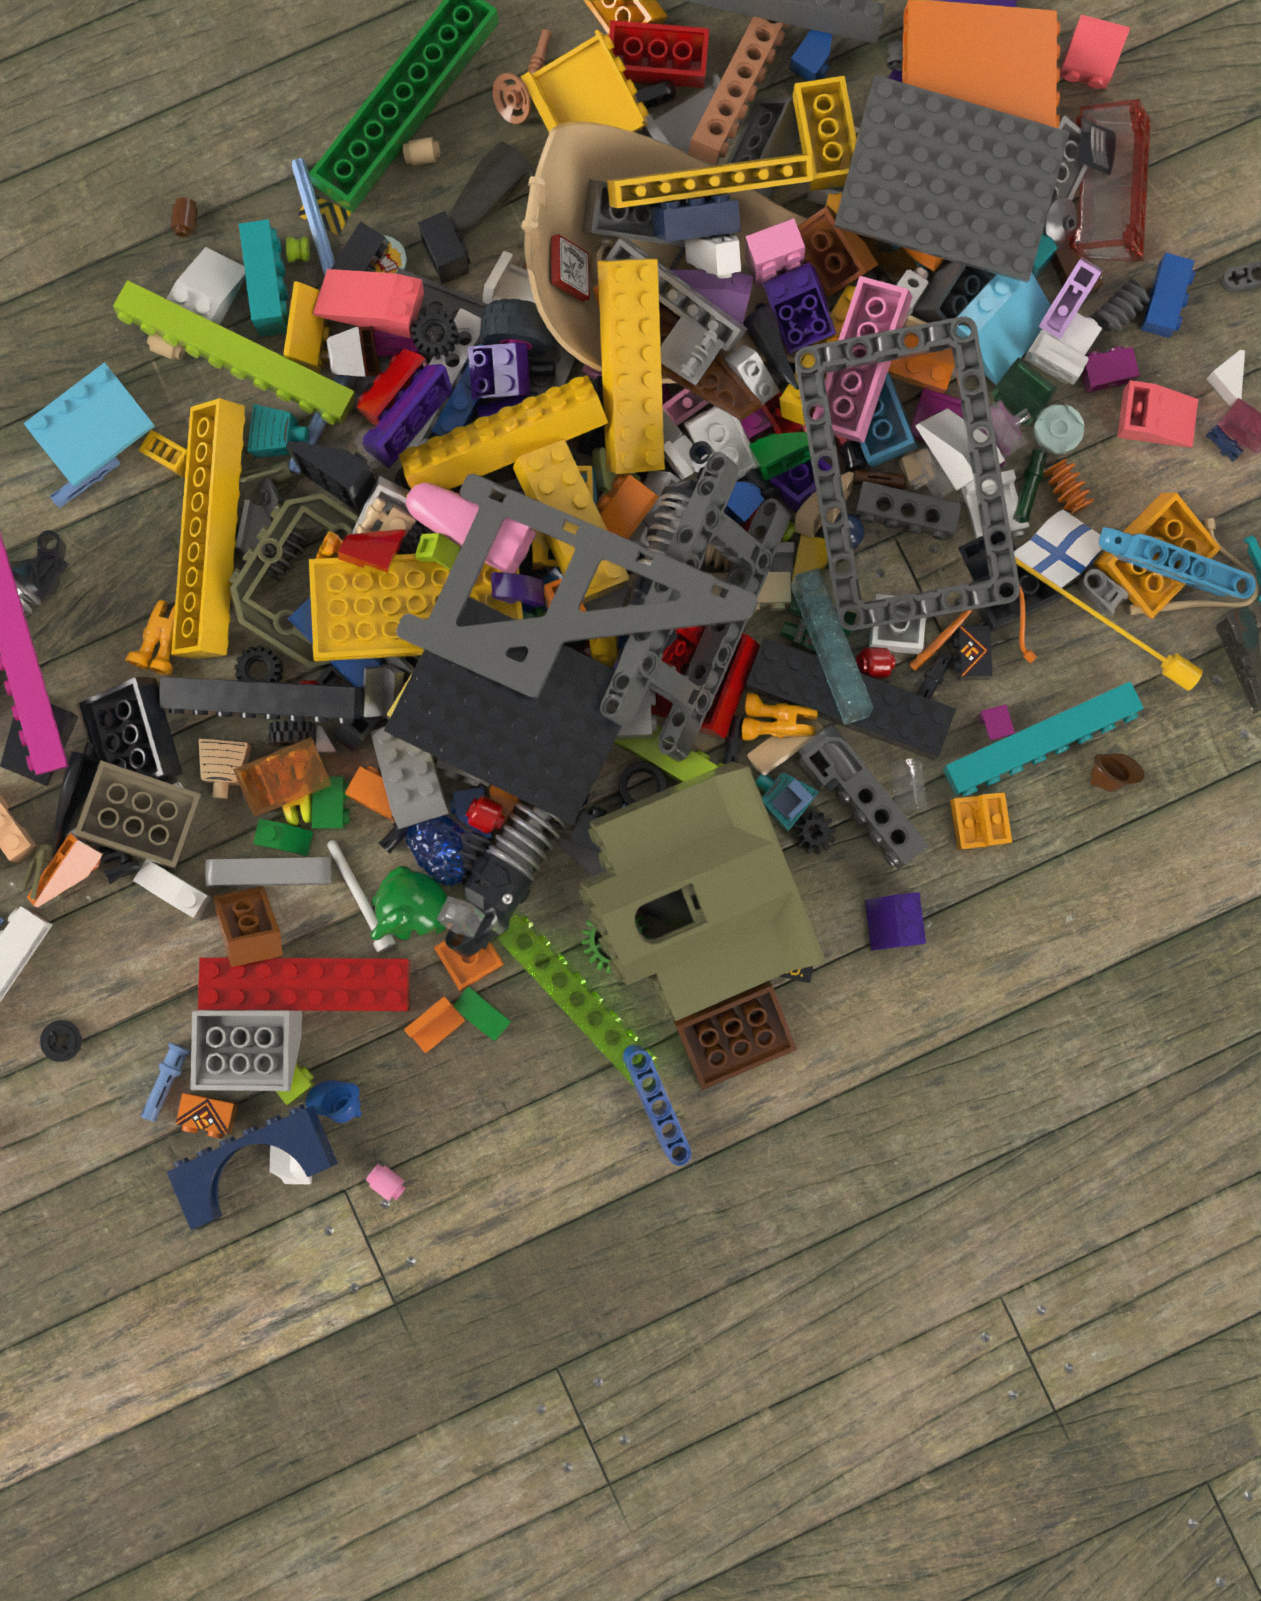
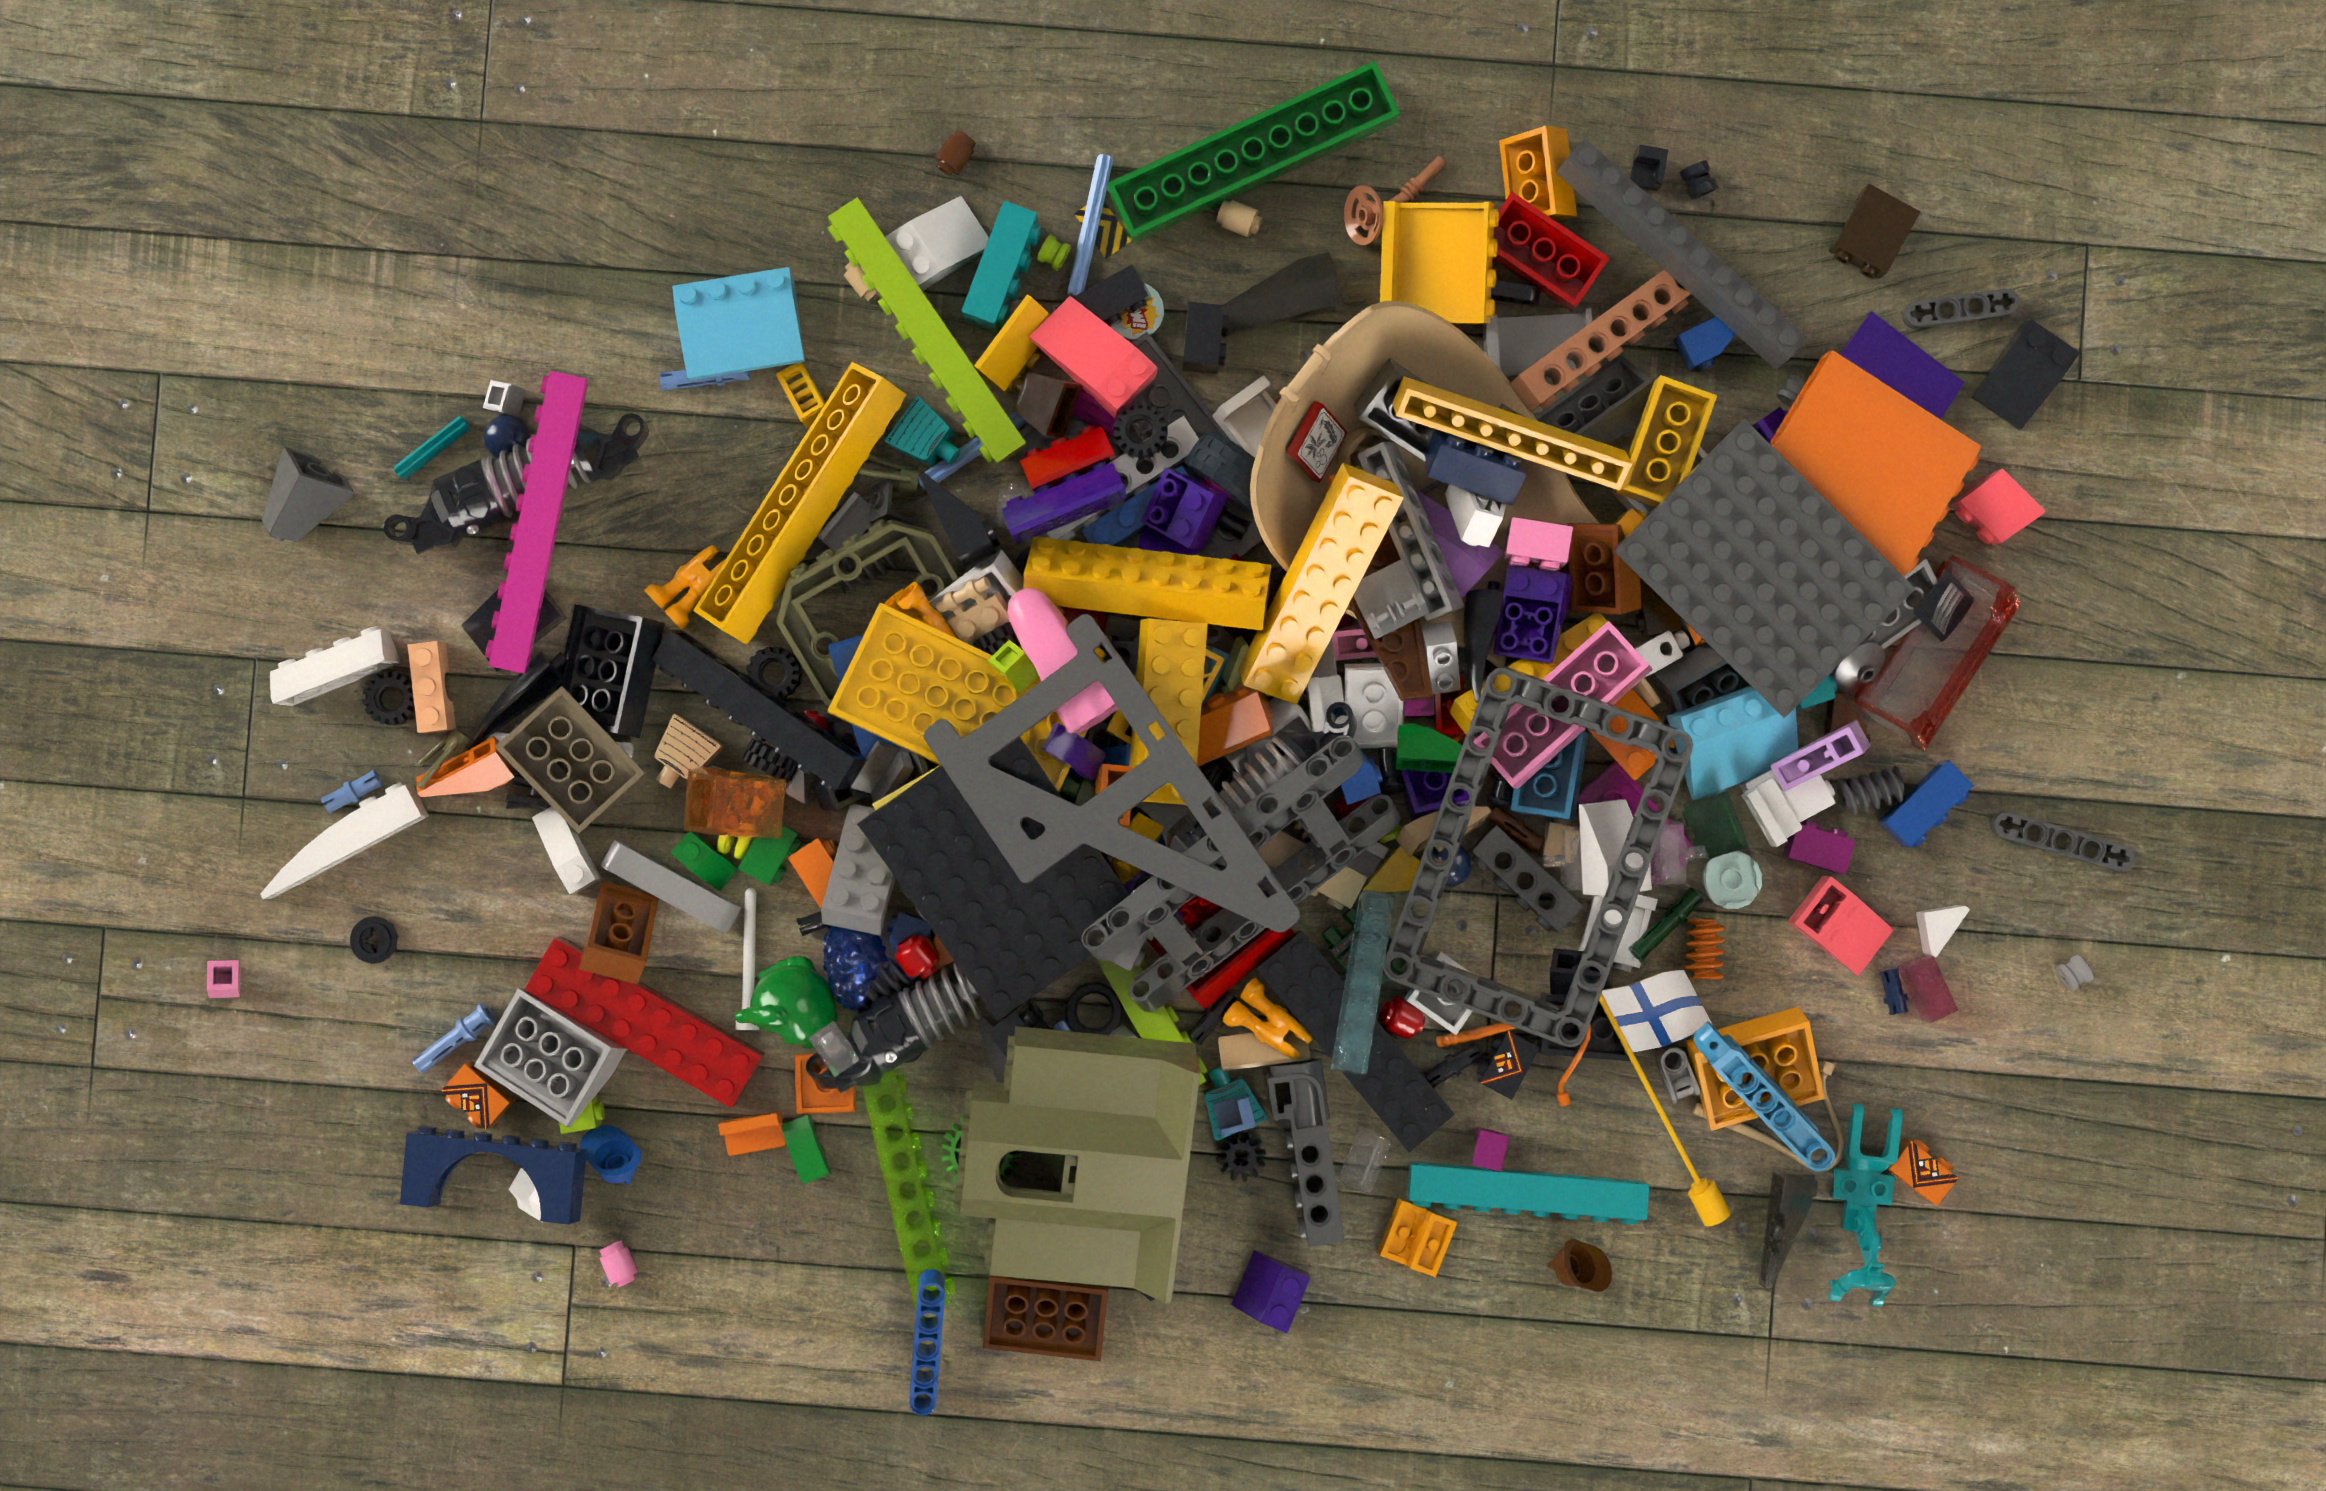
camera: 30 degrees right, 5 degrees up
red slope [338,529,406,573] -> none

